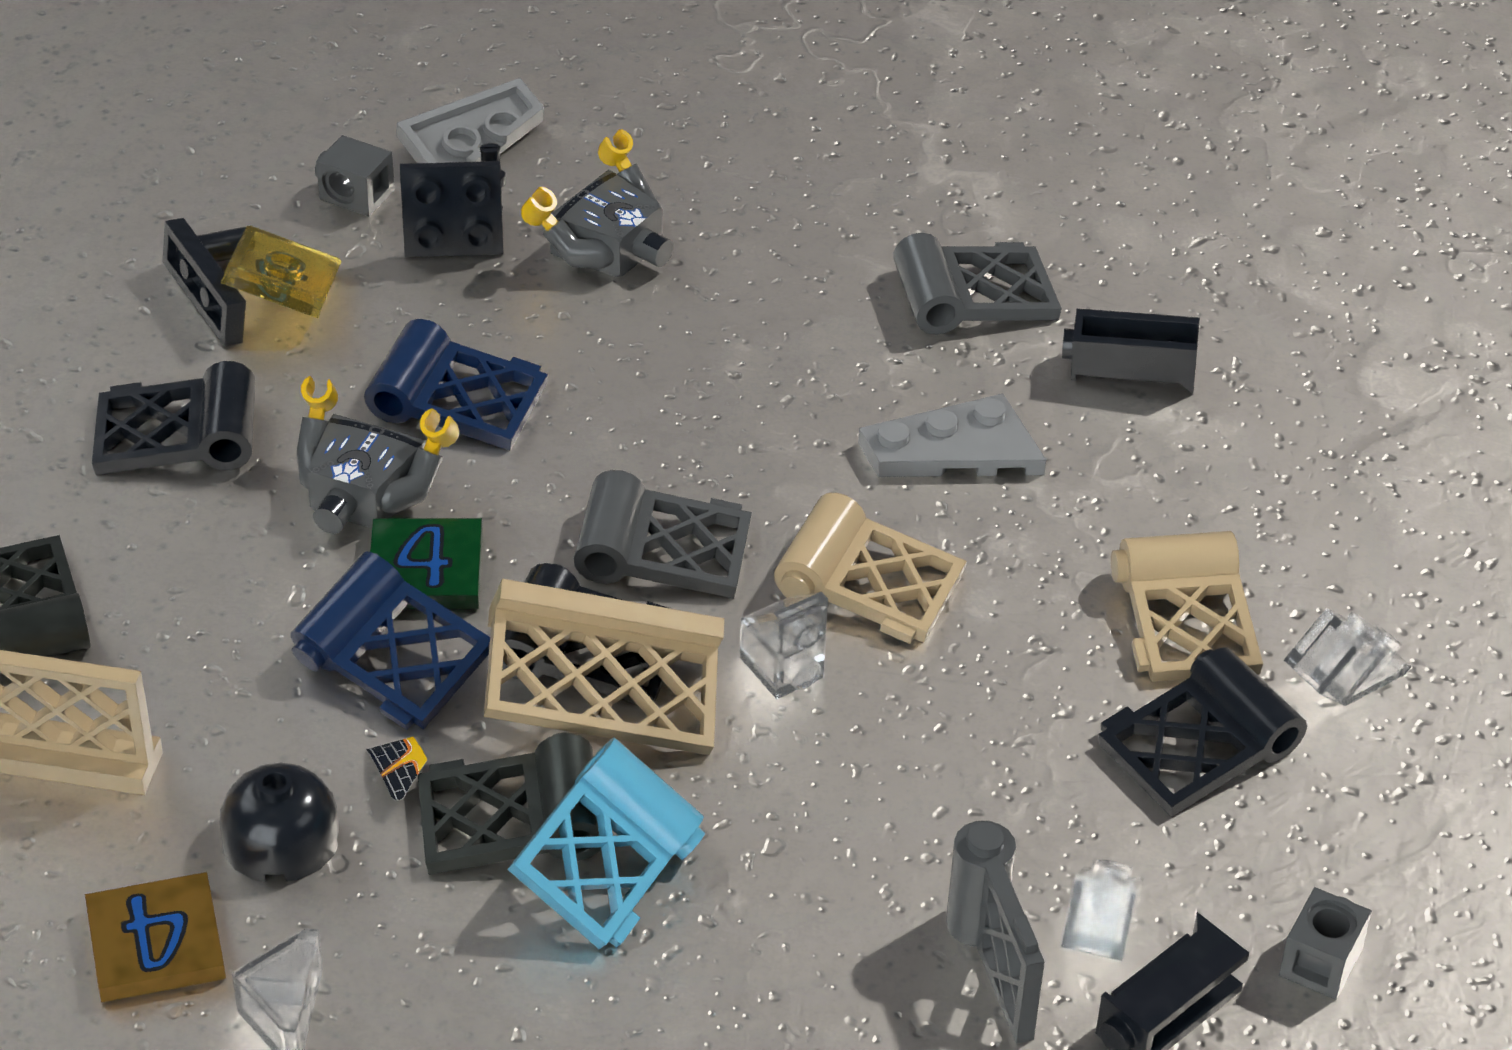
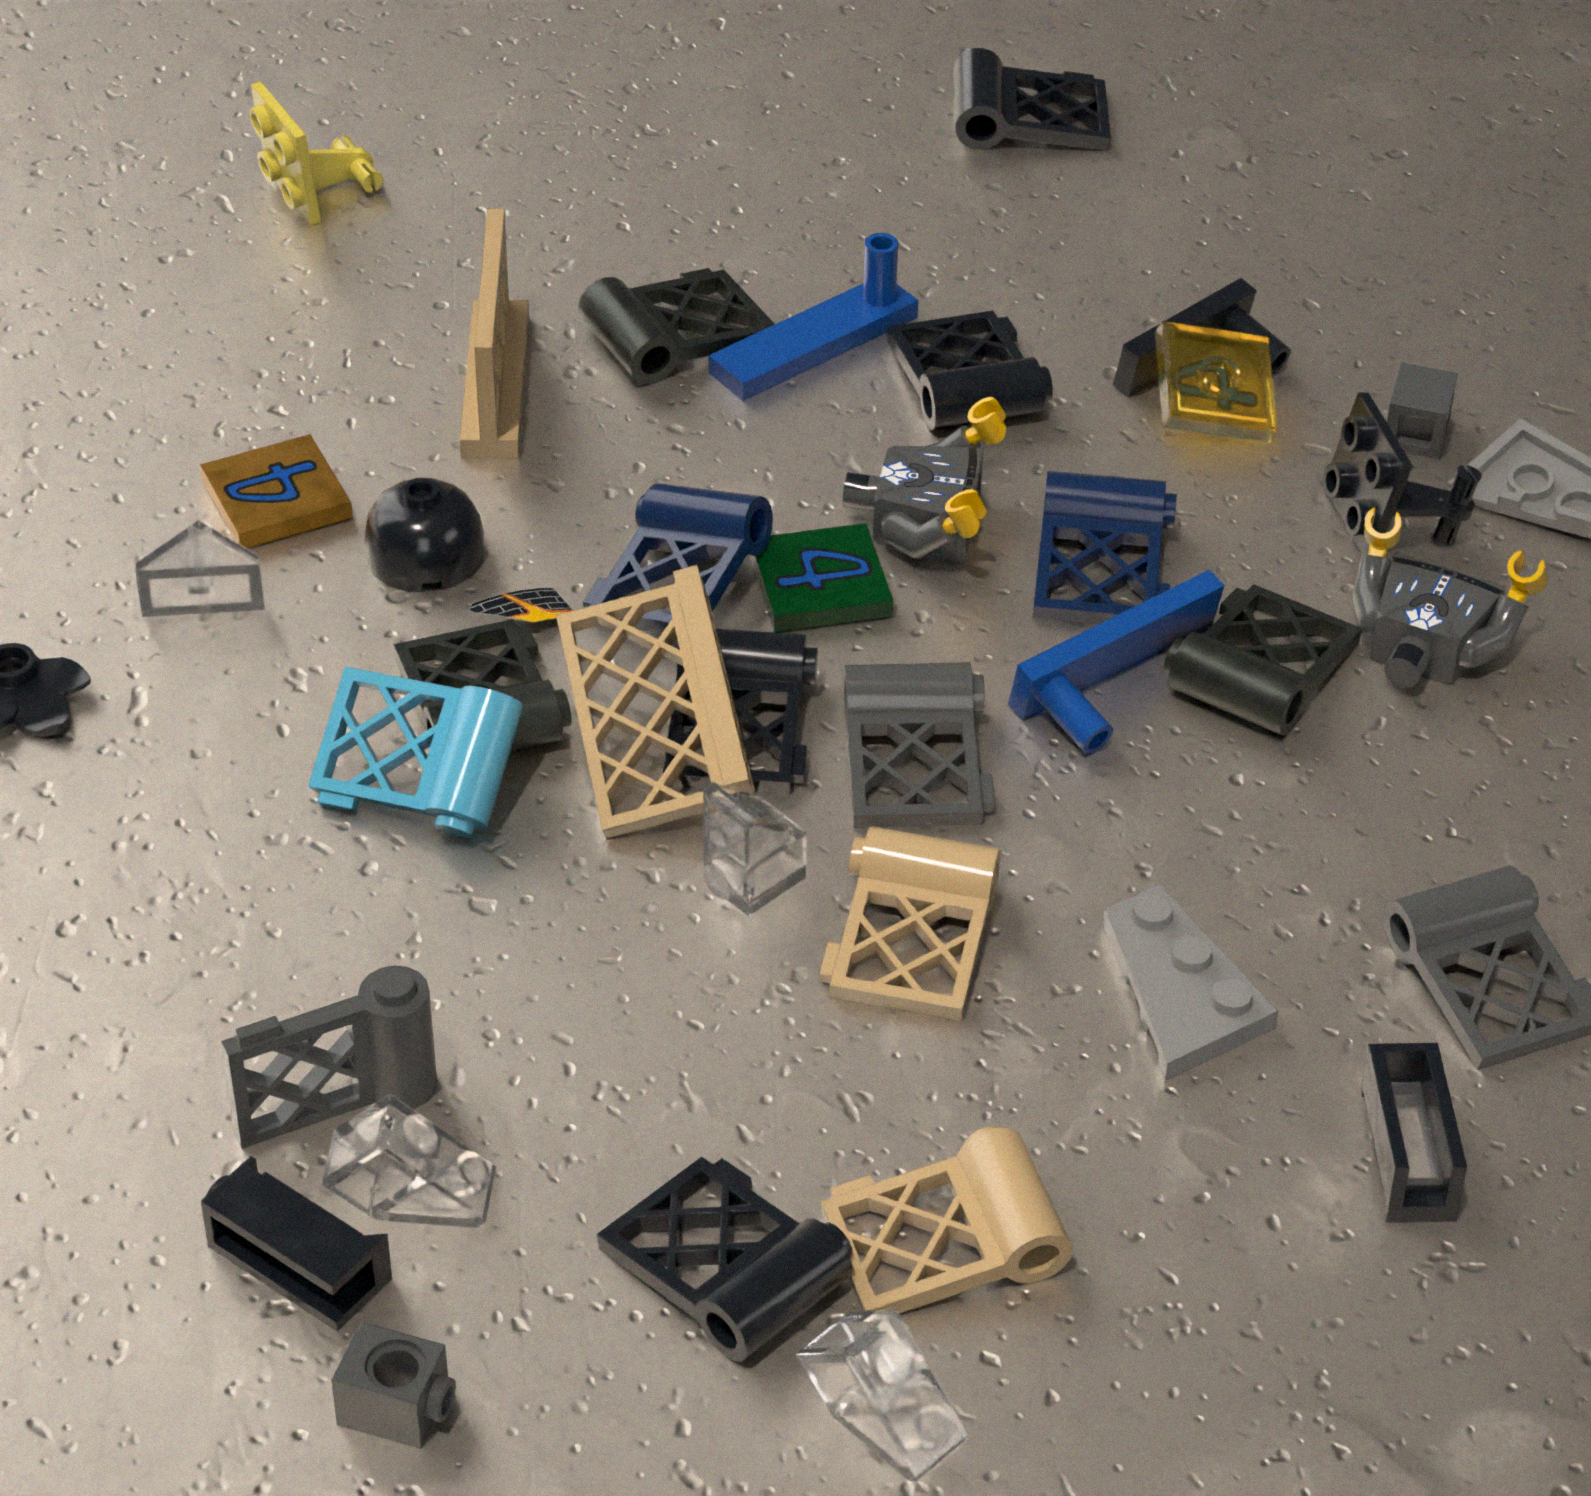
camera: 80 degrees right, 0 degrees up
none -> blue piece [709,233,919,401]
none -> blue piece [1008,569,1225,754]
none -> pearl dark grey piece [1163,584,1362,735]

